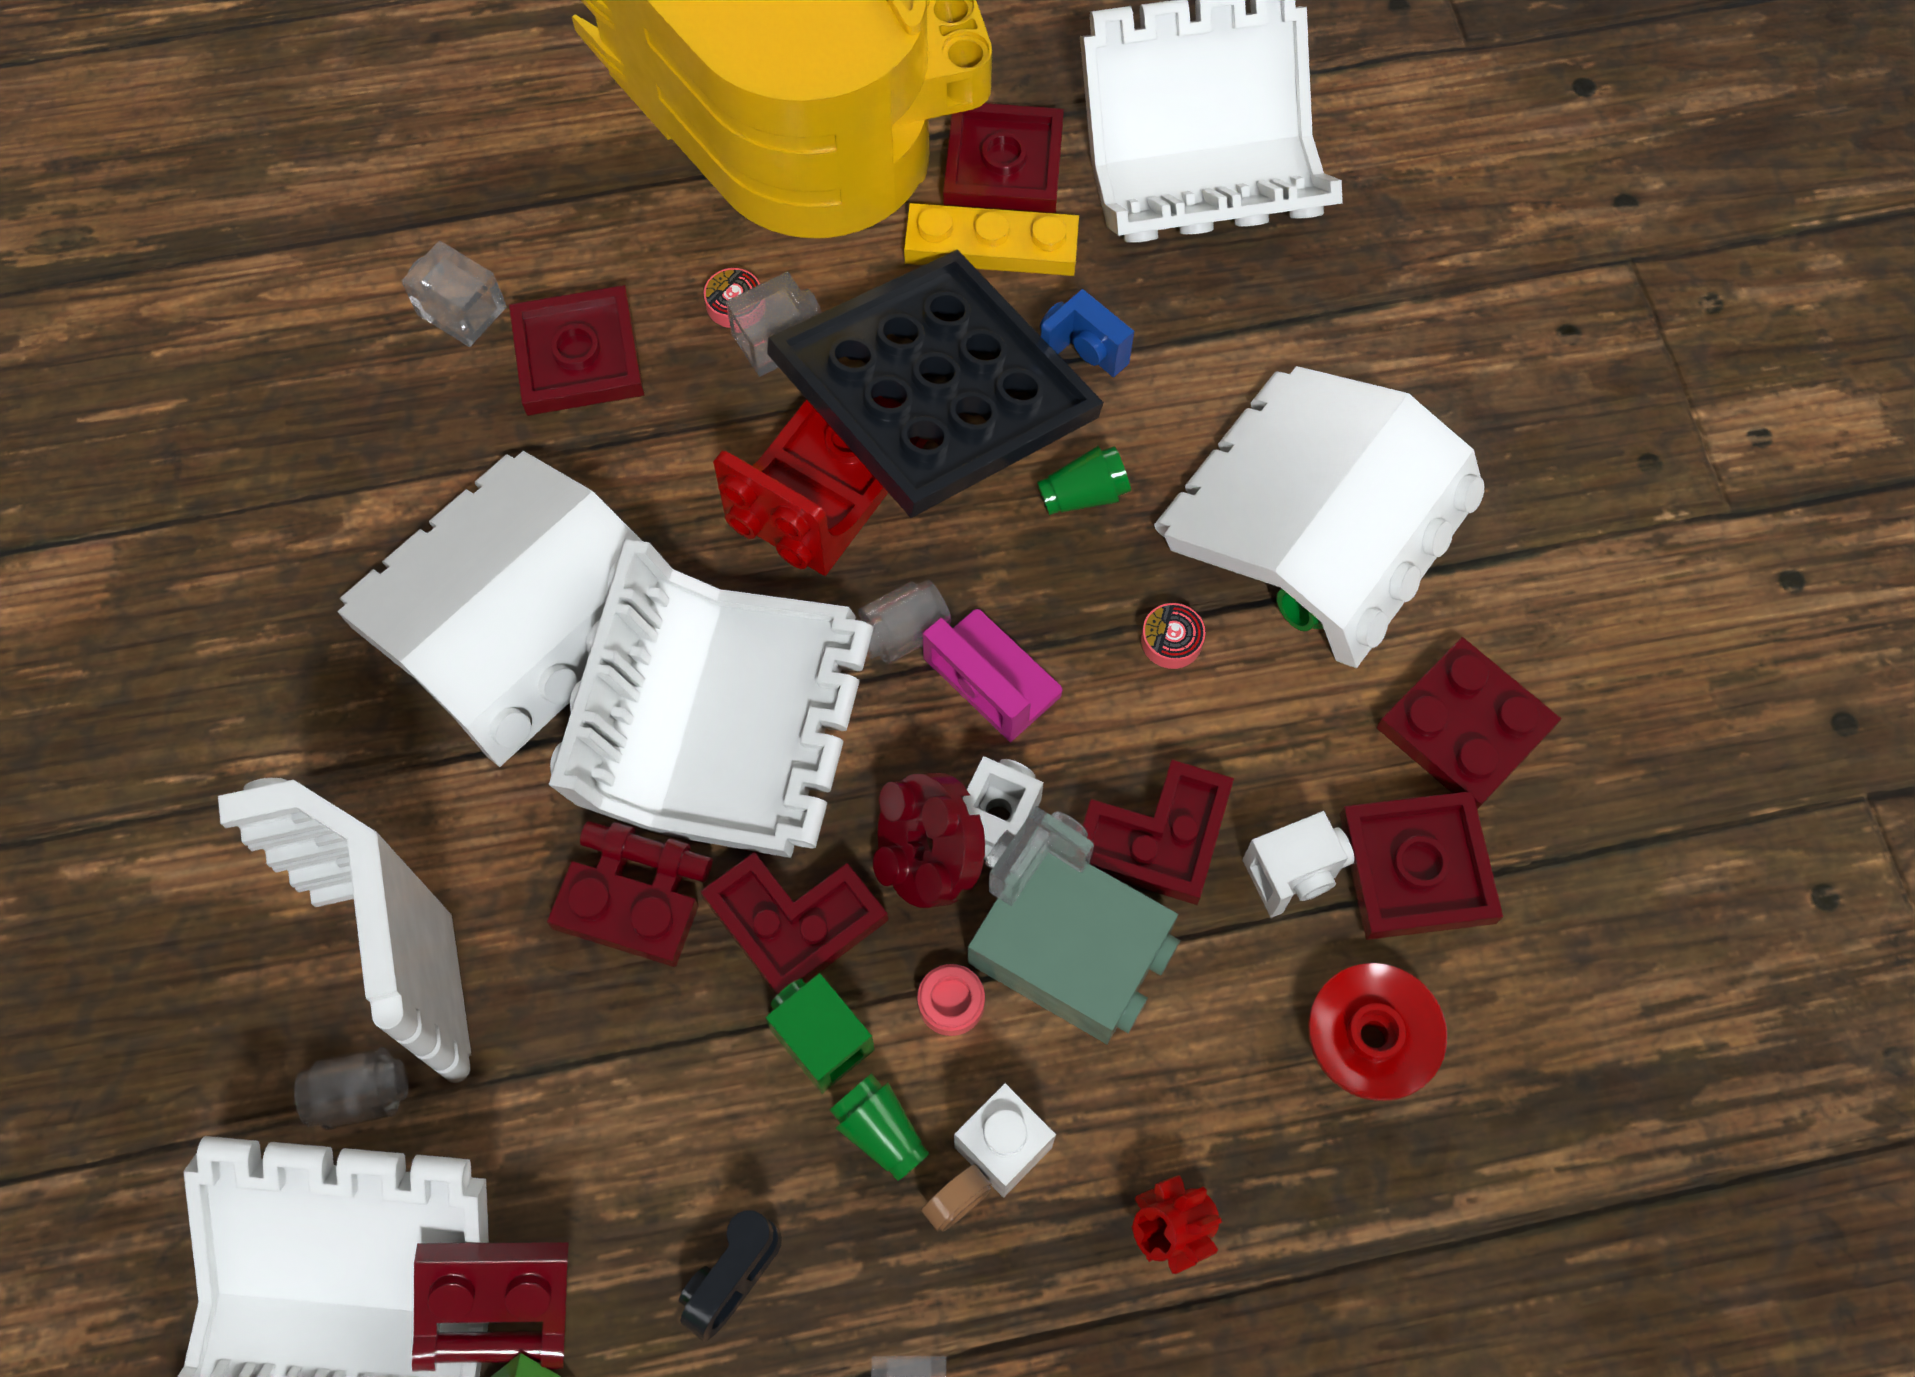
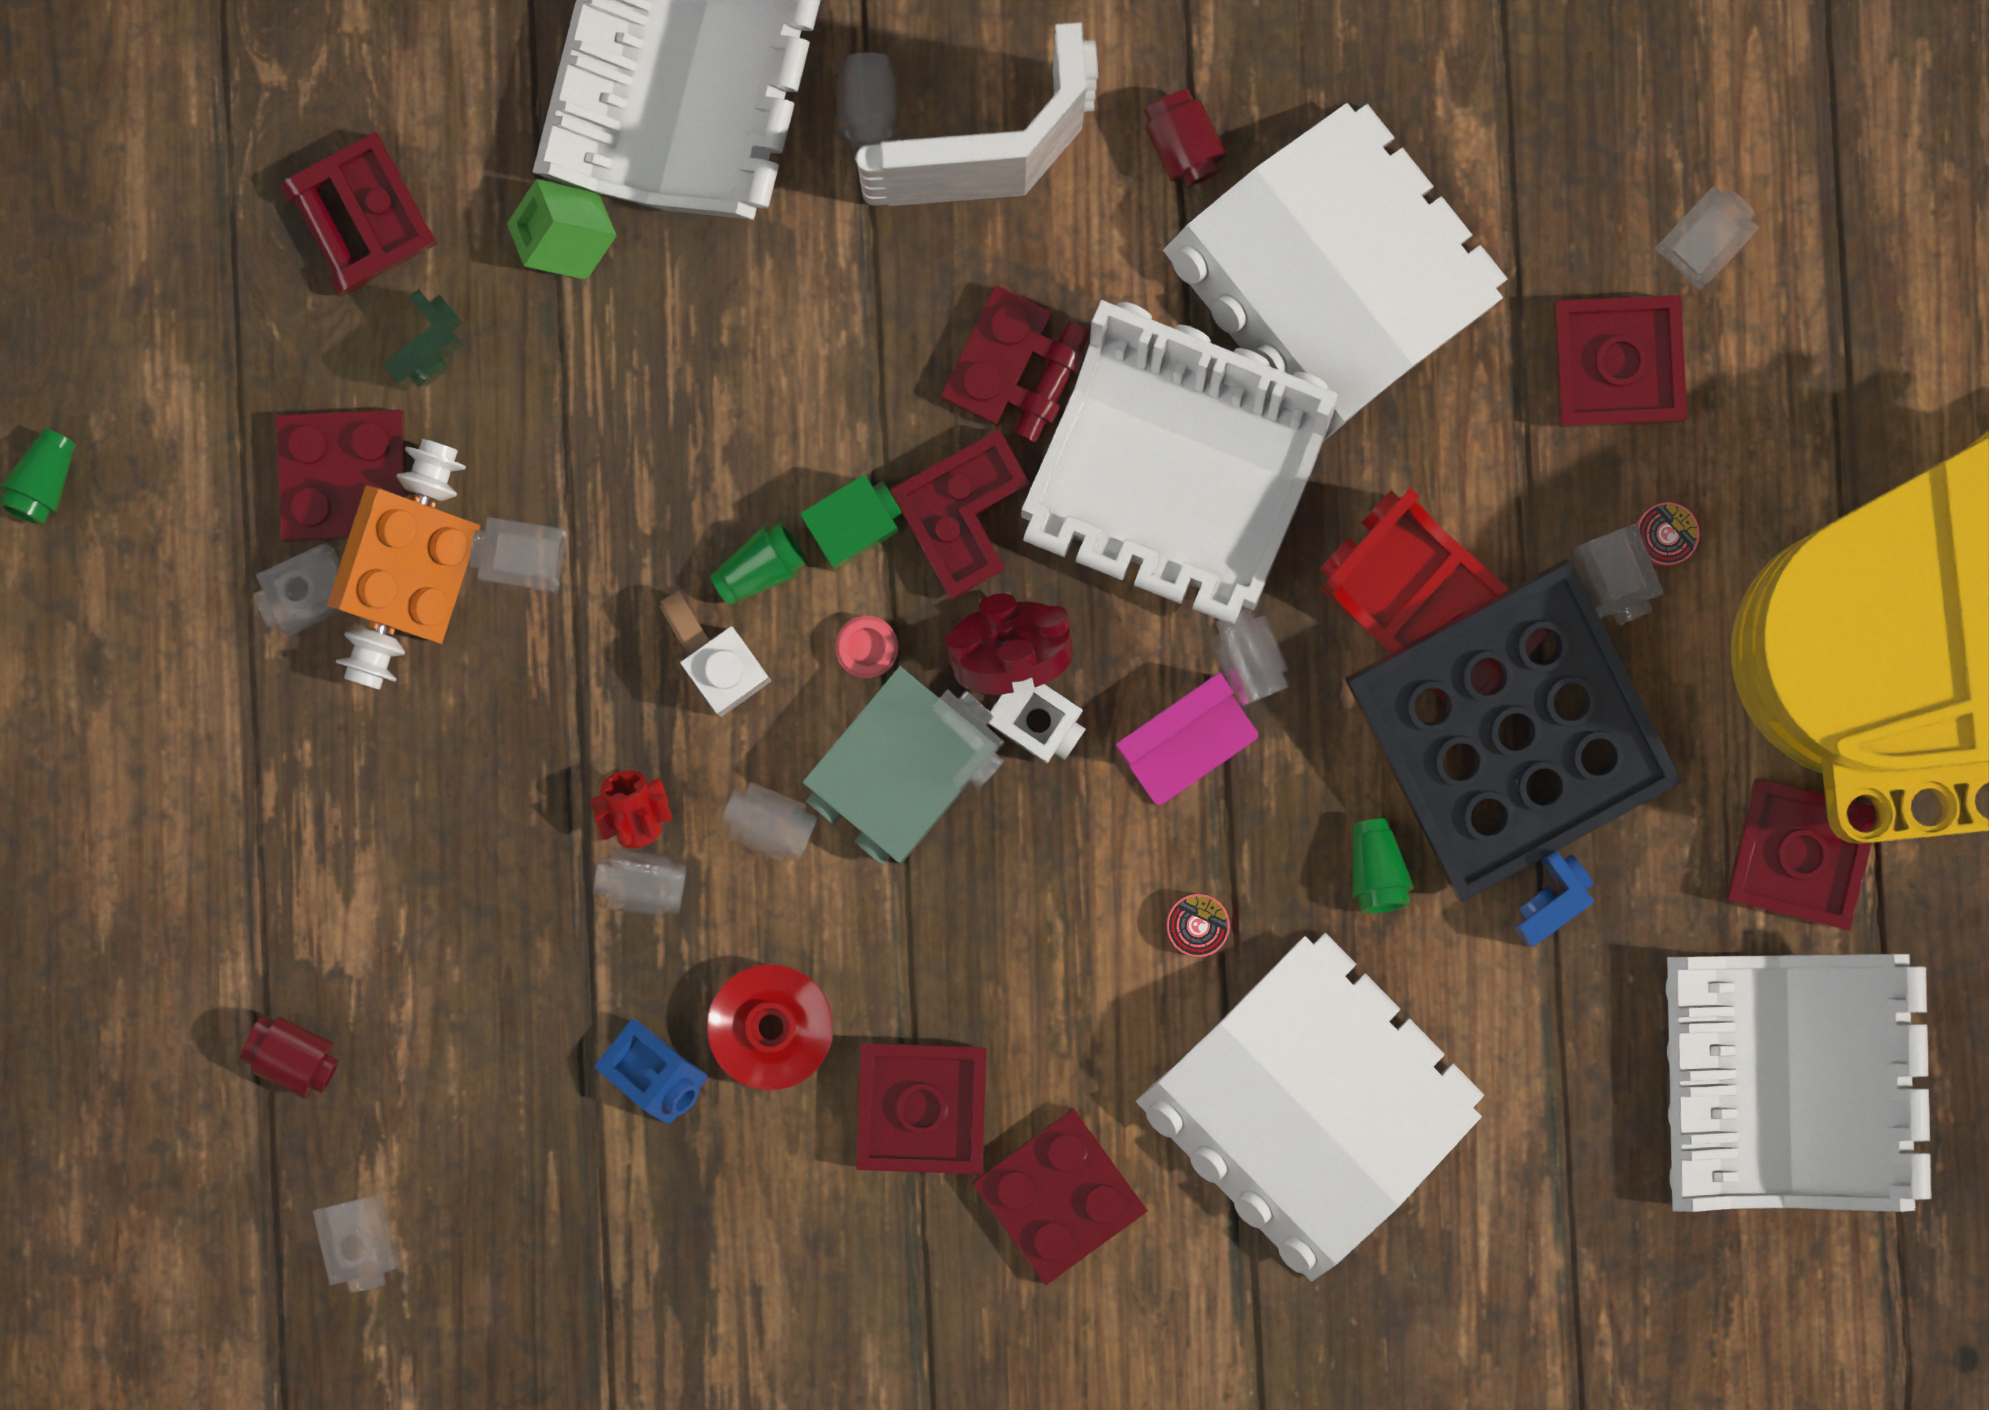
camera: 100 degrees right, 20 degrees up
dark red plate [412,1242,569,1372] -> none
black plate [679,1210,782,1342] -> none
yellow plate [904,203,1079,276] -> none
dark red plate [1073,759,1234,905] -> none
white brick [1242,811,1354,918] -> none
none -> clear brick [593,847,687,918]
none -> blue bracket [594,1018,708,1124]
none -> clear brick [720,782,818,863]
none -> dark red brick [1144,89,1227,187]

